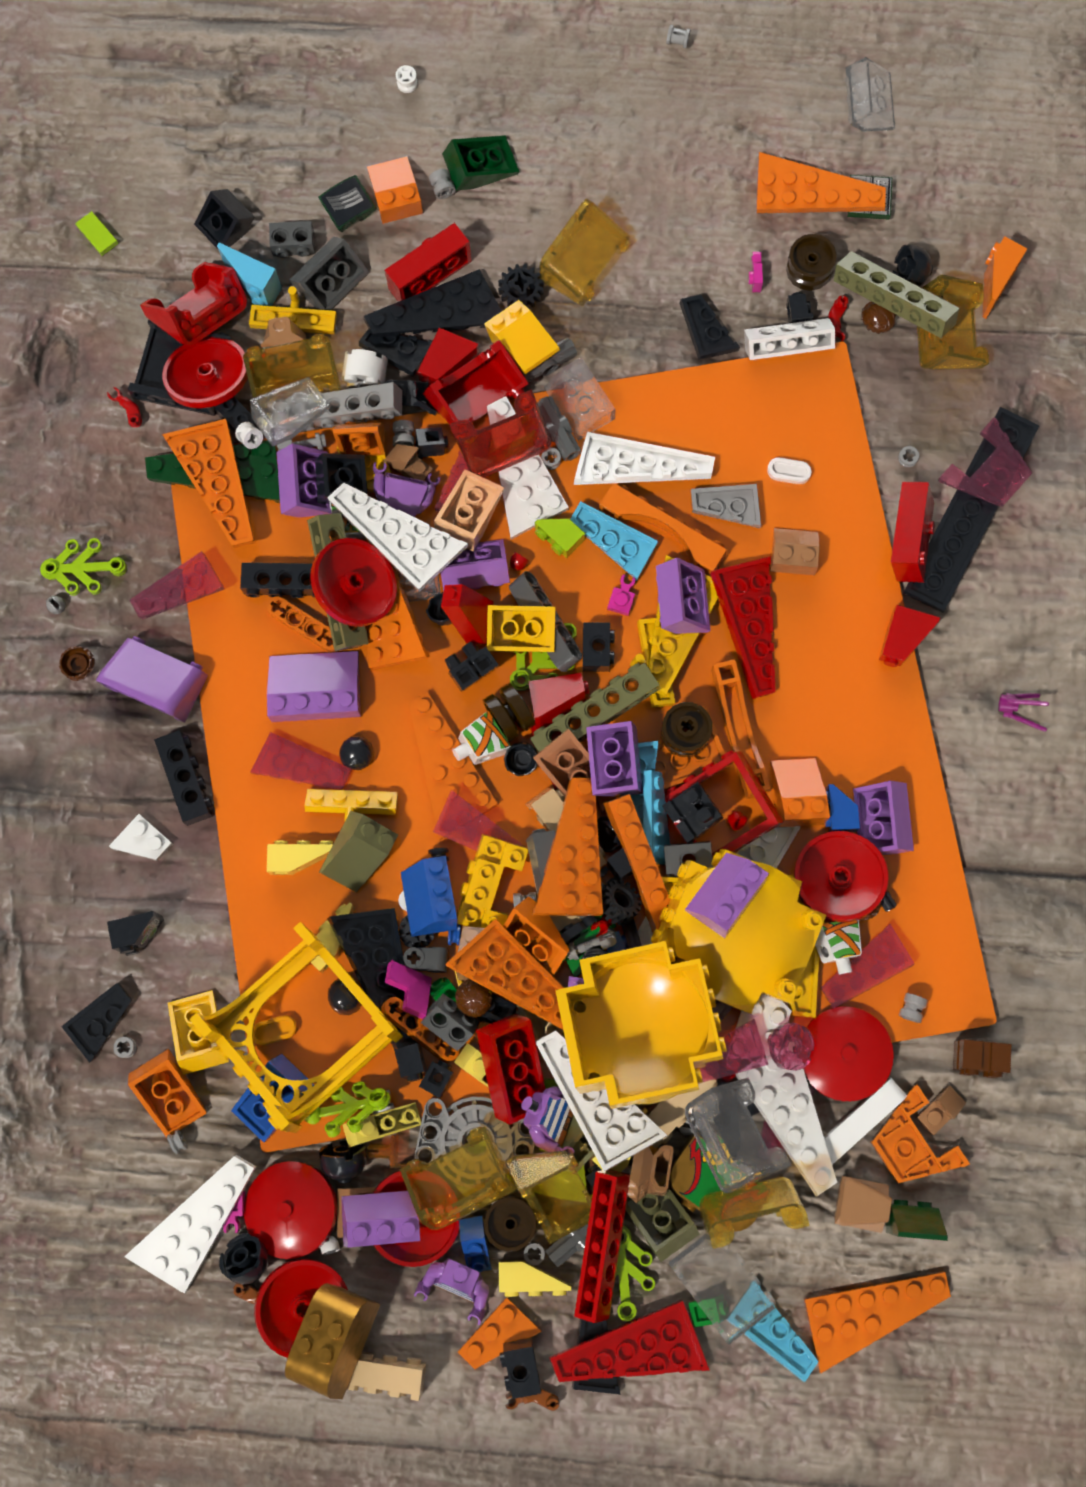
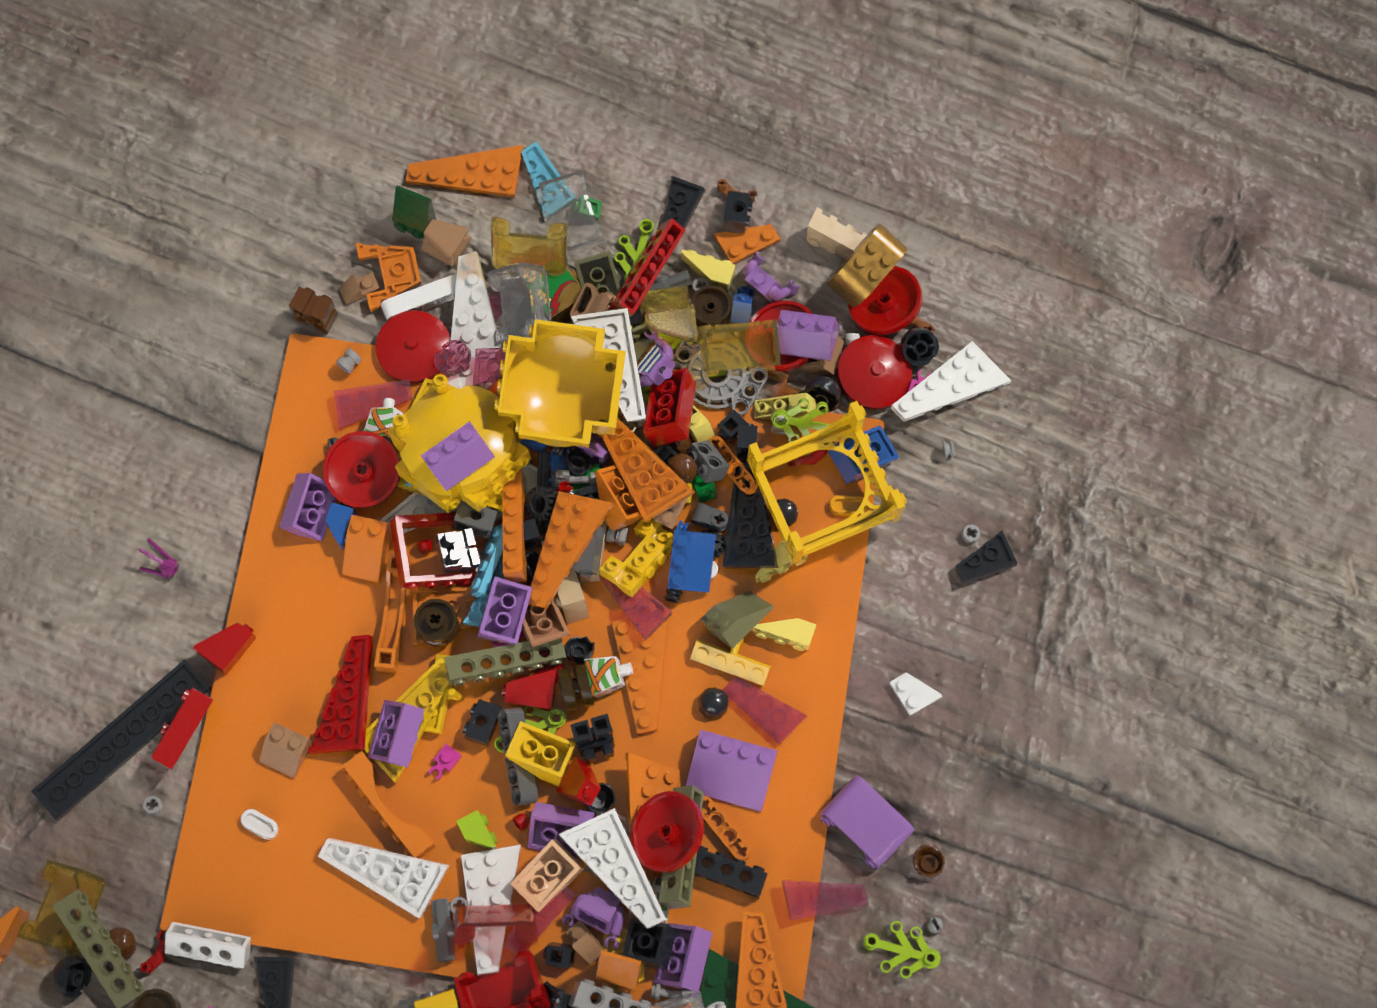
camera: 165 degrees left, 5 degrees down
black slope [107,911,164,956] -> none
orange slope [128,1049,207,1138] -> none
black brick [154,730,214,826] -> none
yellow slope [168,990,229,1075] -> none
dark pink tile [385,960,432,1019] -> none
light grey wheel [393,420,414,447] -> none
clear slope [544,357,615,440] -> none
red wing [549,1300,710,1382] -> none
medium azure wing [570,501,658,581] -> none
light grey wing [691,484,761,528] -> none
black brick [786,292,814,323] -> none
clear pink wing [938,417,1032,507] -> none

